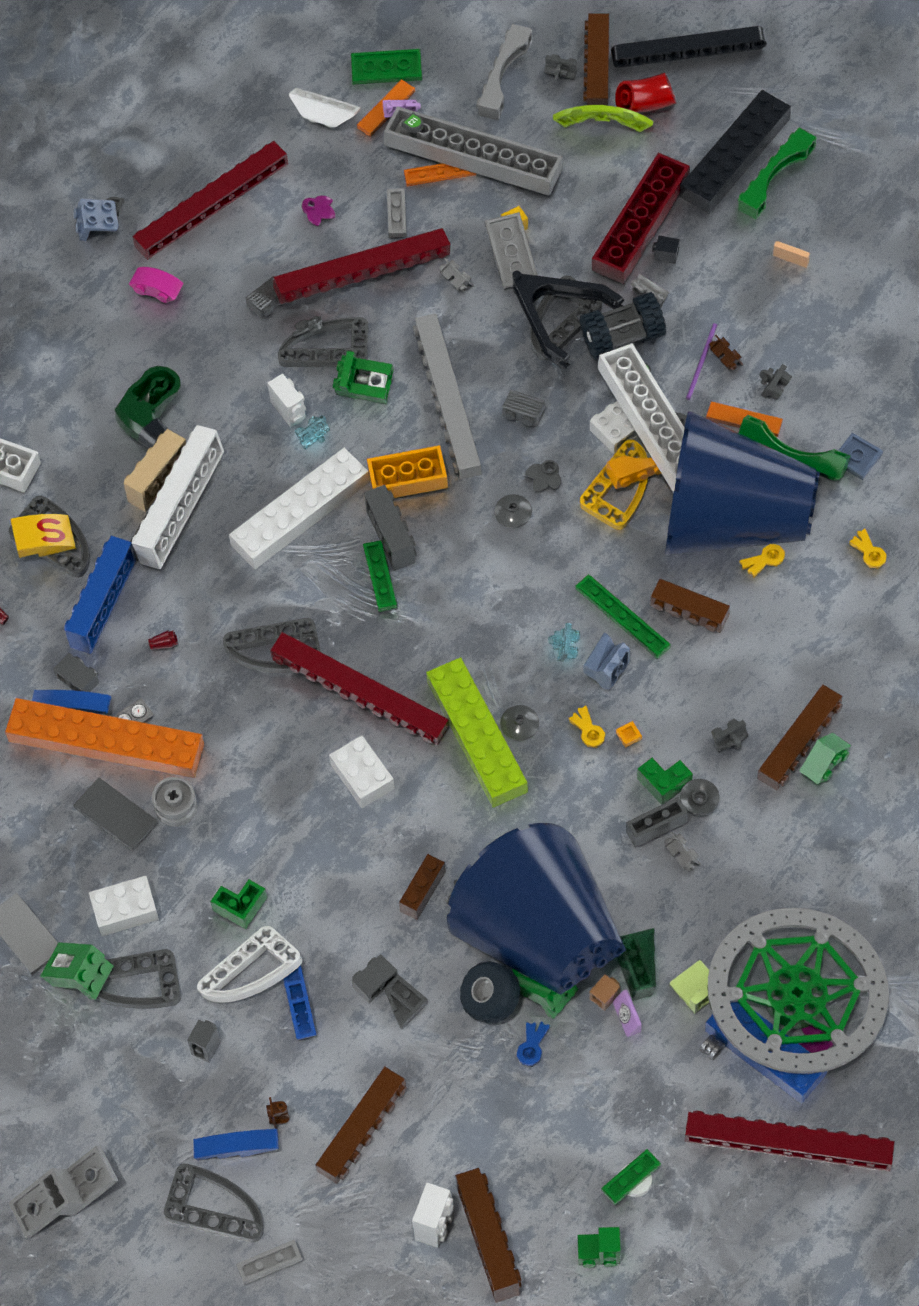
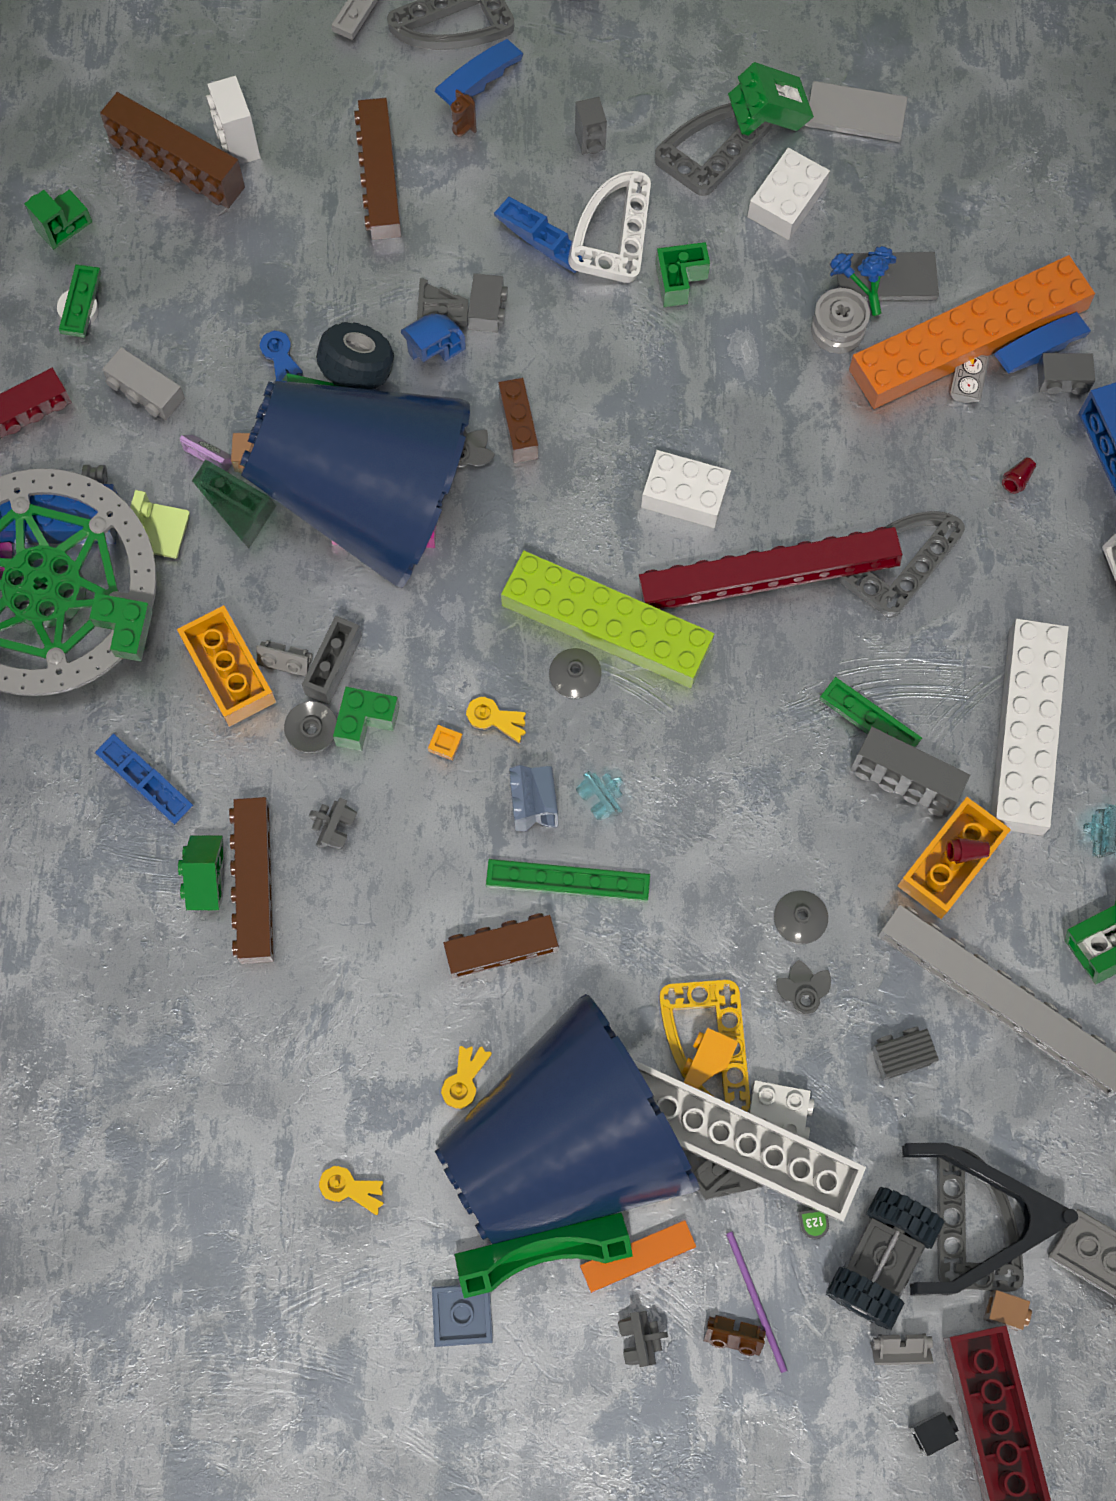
camera: 135 degrees right, 10 degrees up
none -> green brick [89,593,153,661]
none -> blue slope [95,733,193,825]
none -> light grey brick [102,347,185,420]
none -> light orange brick [177,605,276,727]
none -> blue brick [401,313,466,362]
none -> blue plant [830,246,897,316]
none -> dark red cone [946,837,990,864]
none -> medium nougat brick [983,1290,1032,1331]

